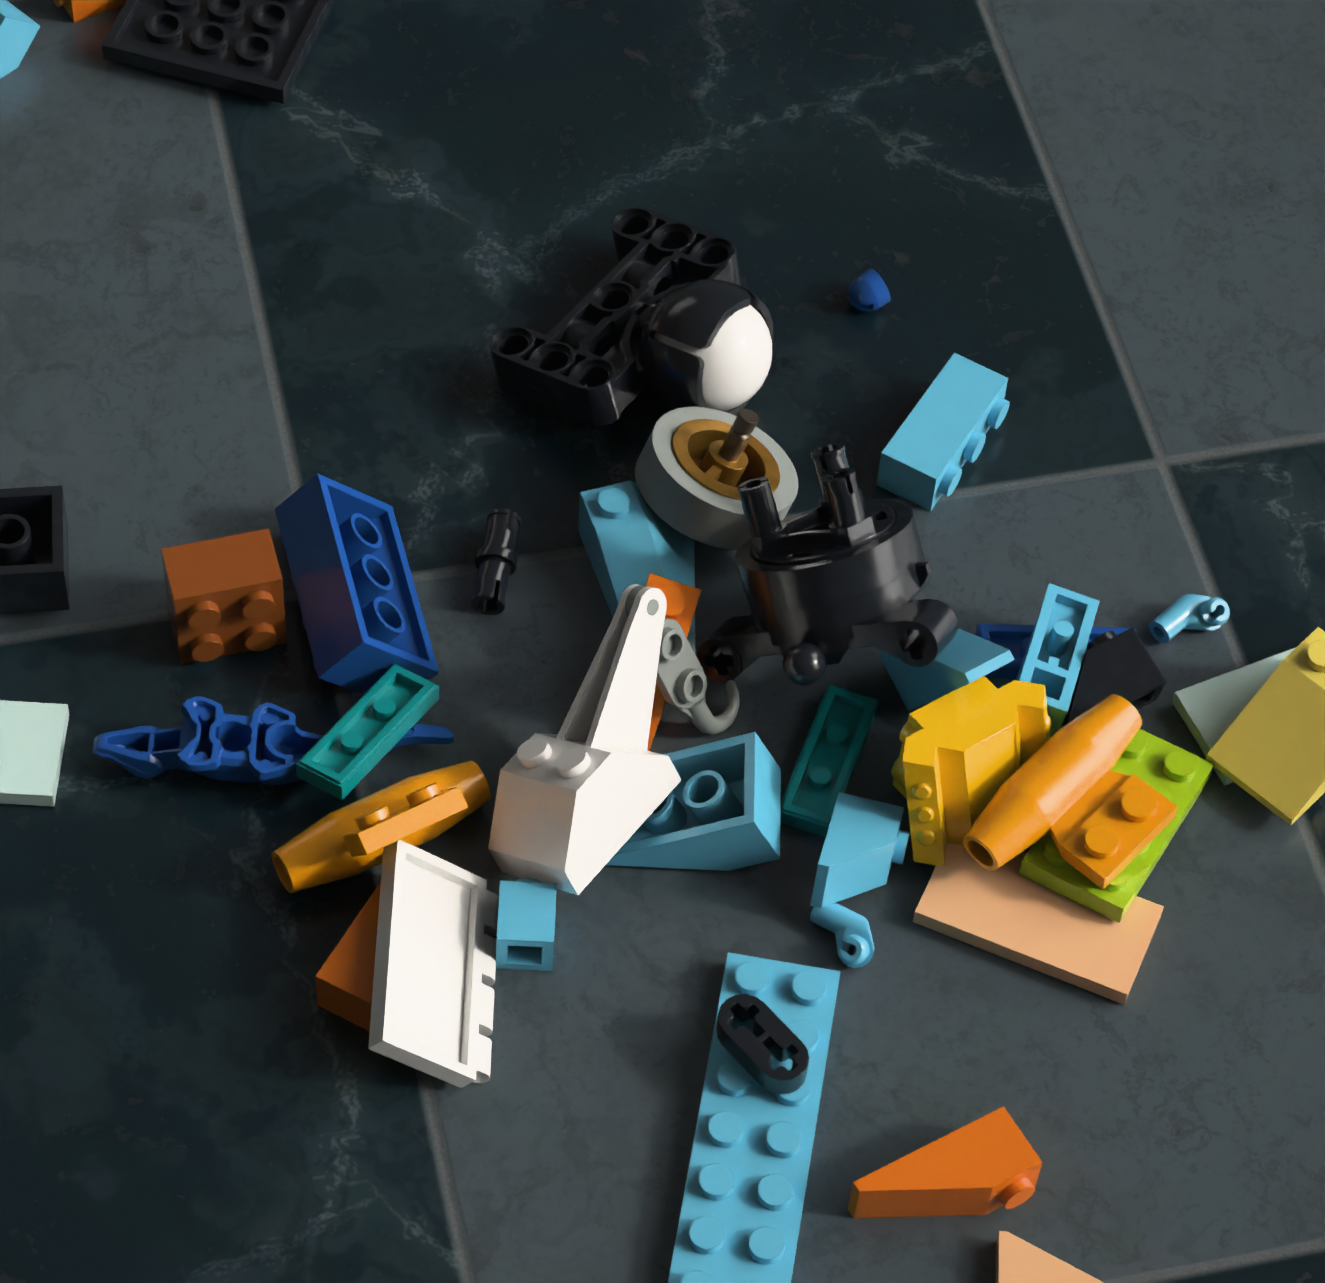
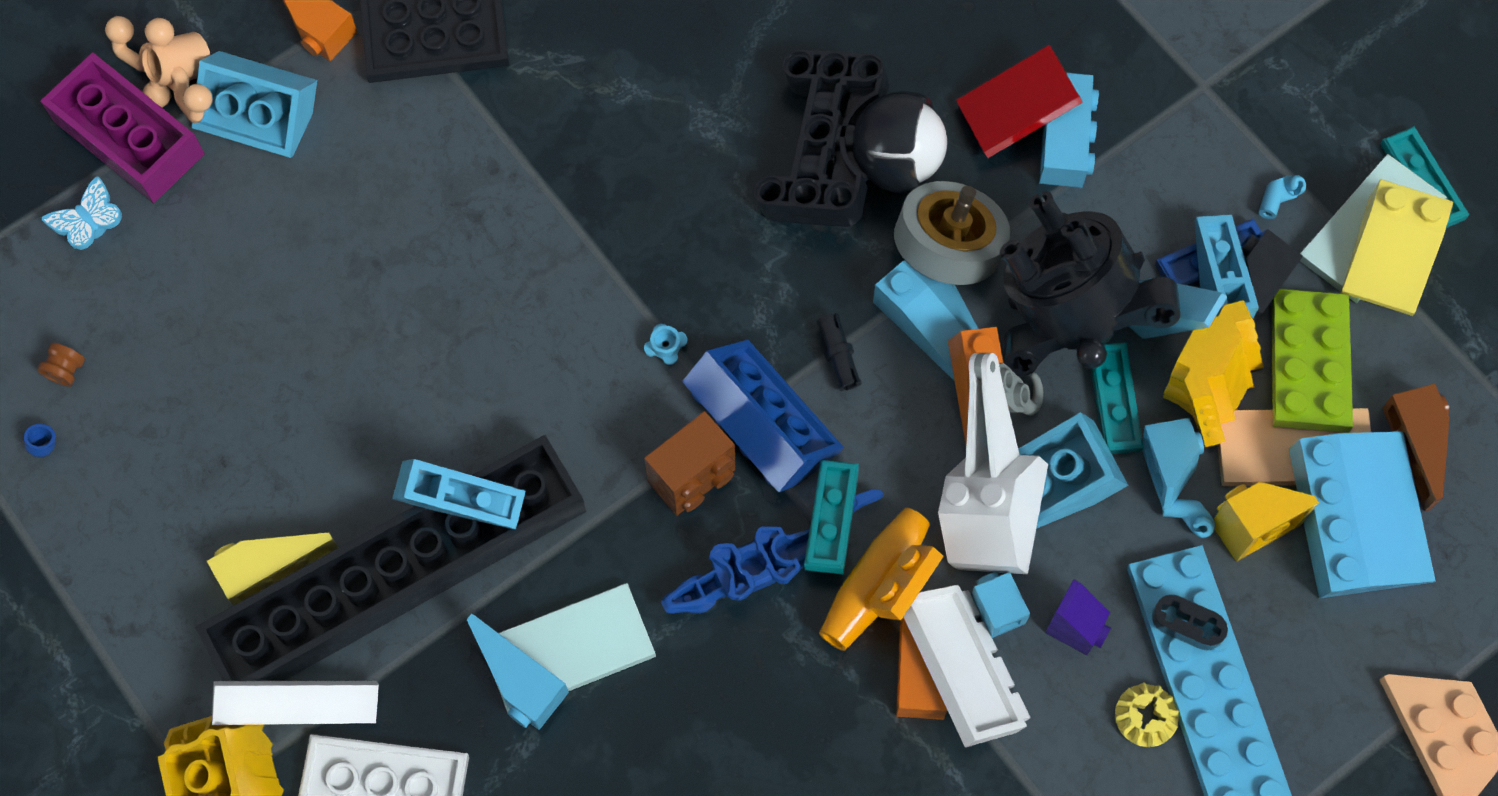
camera: 20 degrees left, 15 degrees up
orange slope [847,1106,1042,1219] -> none
blue hinge [848,268,891,312] -> none
light orange plate [963,694,1177,890] -> none
none -> medium azure plate [644,324,687,365]
none -> red tile [956,45,1083,158]
none -> dark purple slope [1045,579,1111,655]
none -> light yellow gear [1115,682,1179,747]
none -> yellow slope [1214,482,1319,562]
none -> medium azure slope [1289,431,1436,599]
none -> dark orange slope [1382,384,1450,511]

